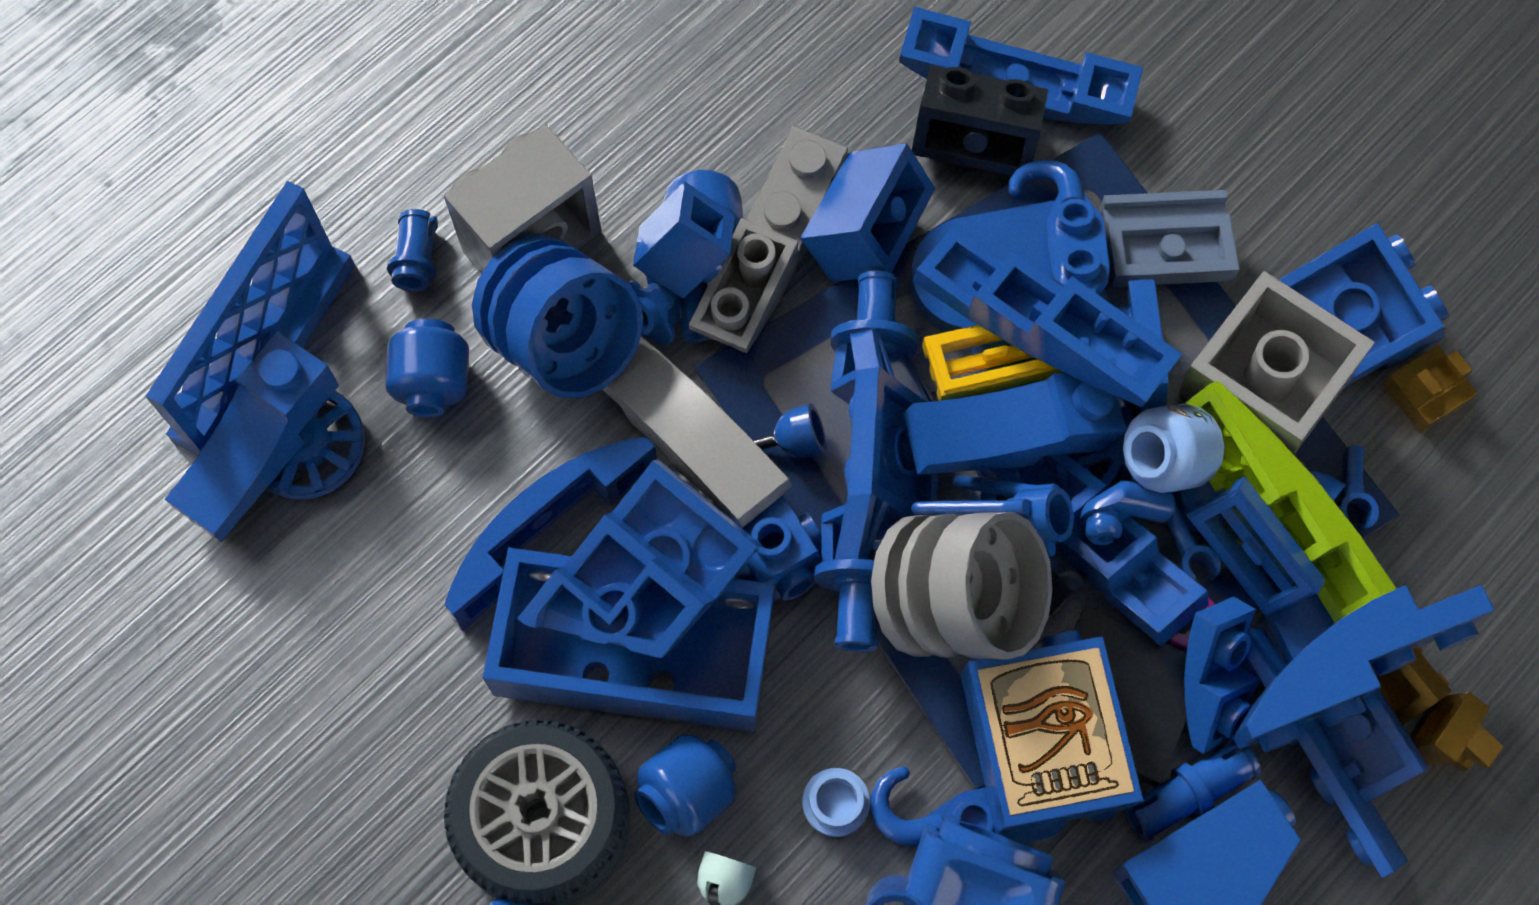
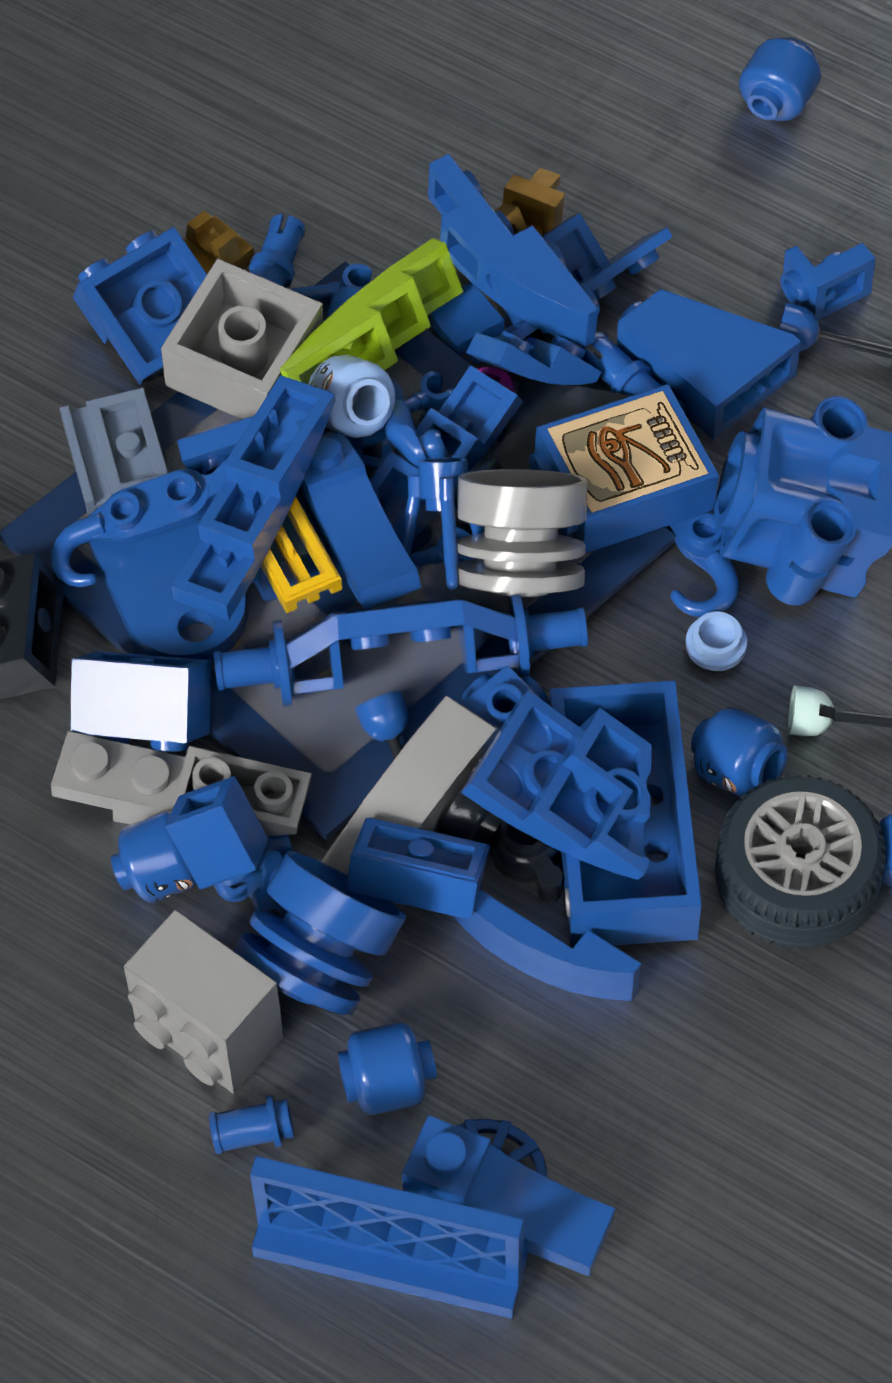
camera: 100 degrees left, 10 degrees down
blue tile [1186,477,1325,617] -> none
none -> blue pin [249,214,306,288]
none -> blue slope [347,817,490,918]

